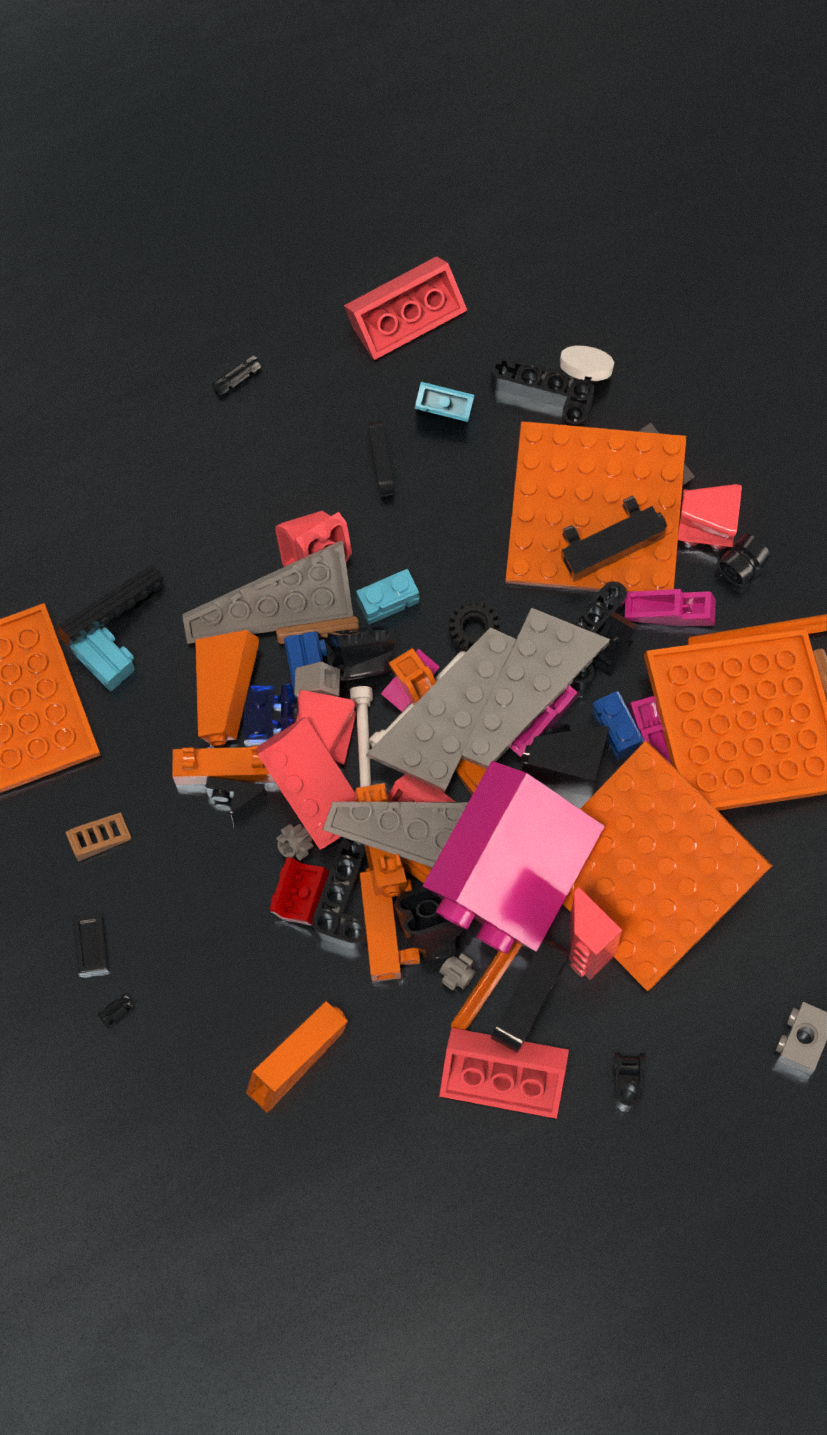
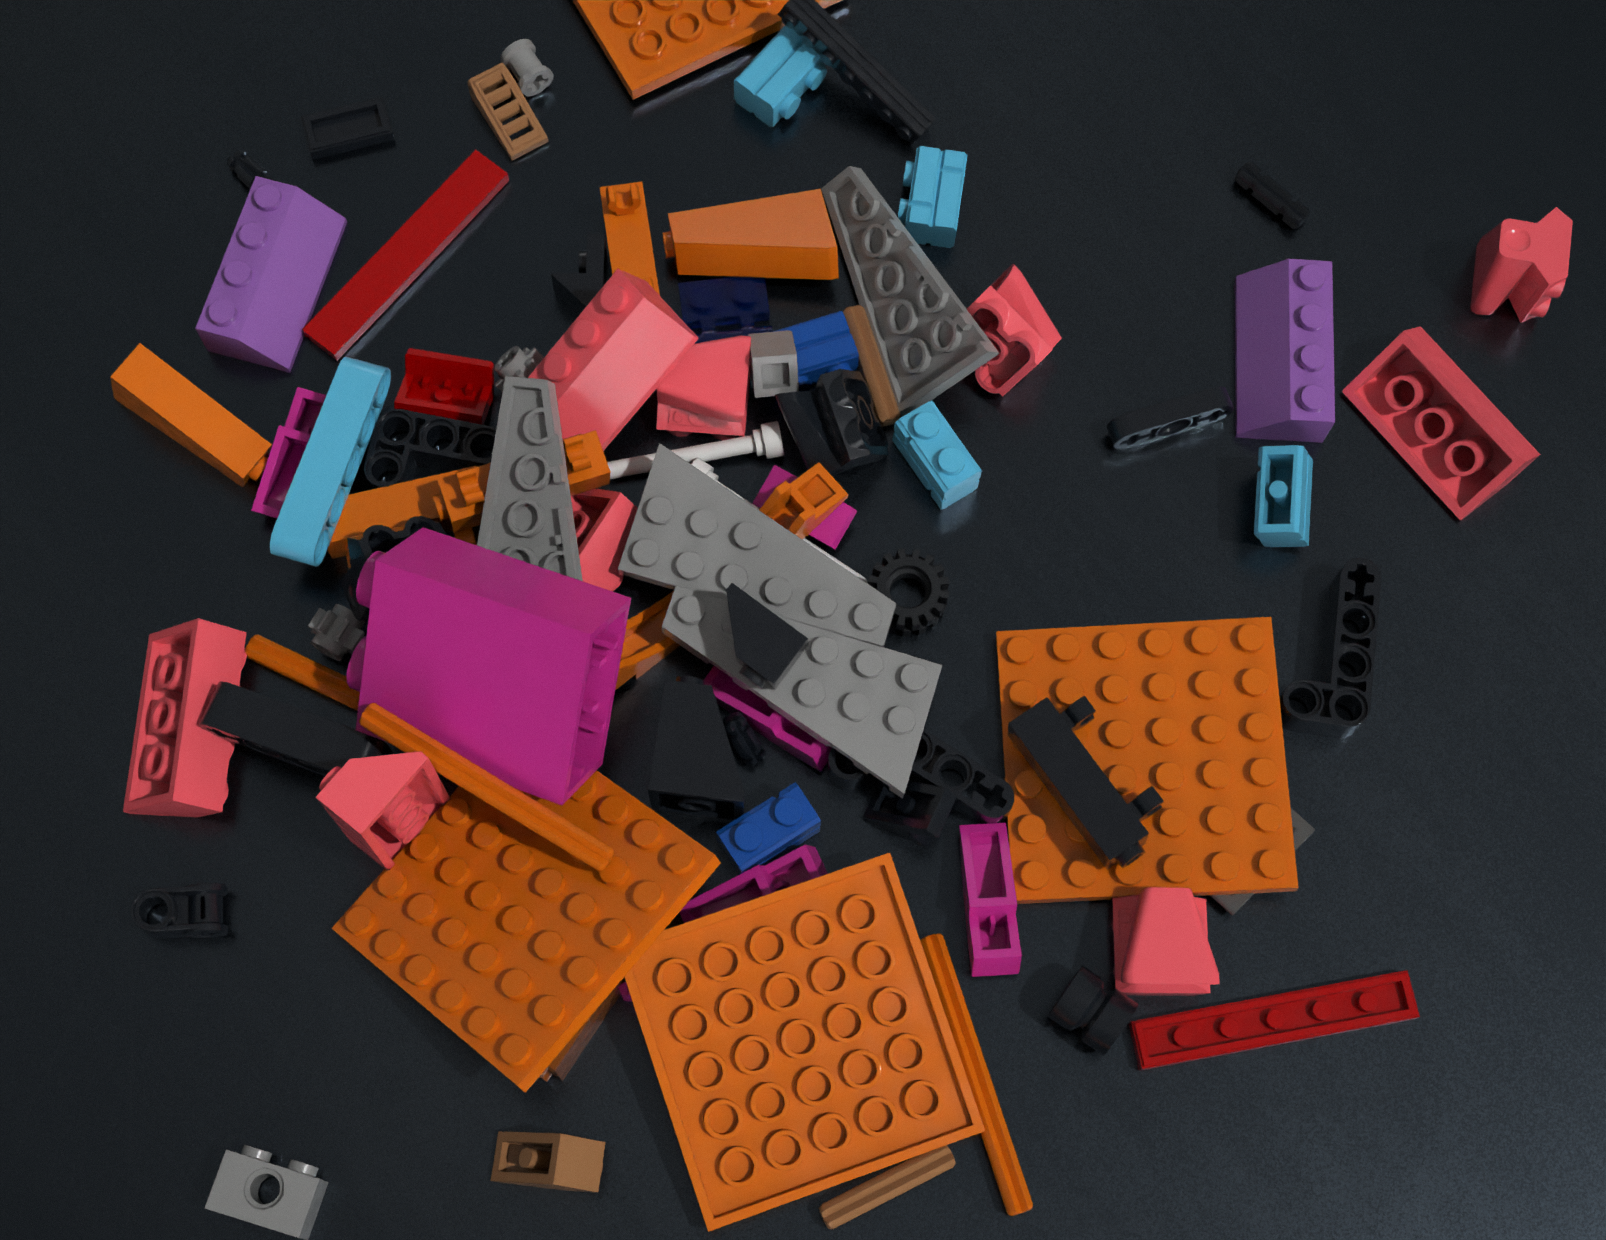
camera: 75 degrees right, 0 degrees up
white tile [560,346,614,381] -> none
none -> medium lavender slope [195,176,347,373]
none -> dark pink slope [251,387,326,519]
none -> medium azure beam [270,356,391,567]
none -> red tile [302,150,509,361]
none -> orange axle [359,703,614,871]
none -> medium nougat slope [491,1131,606,1193]
none -> light grey bush [500,39,554,97]
none -> black slope [726,583,809,689]
none -> medium azure brick [898,146,968,248]
none -> red tile [1129,970,1420,1071]
none -> medium lavender slope [1235,259,1335,443]
none -> coral piece [1470,207,1573,323]

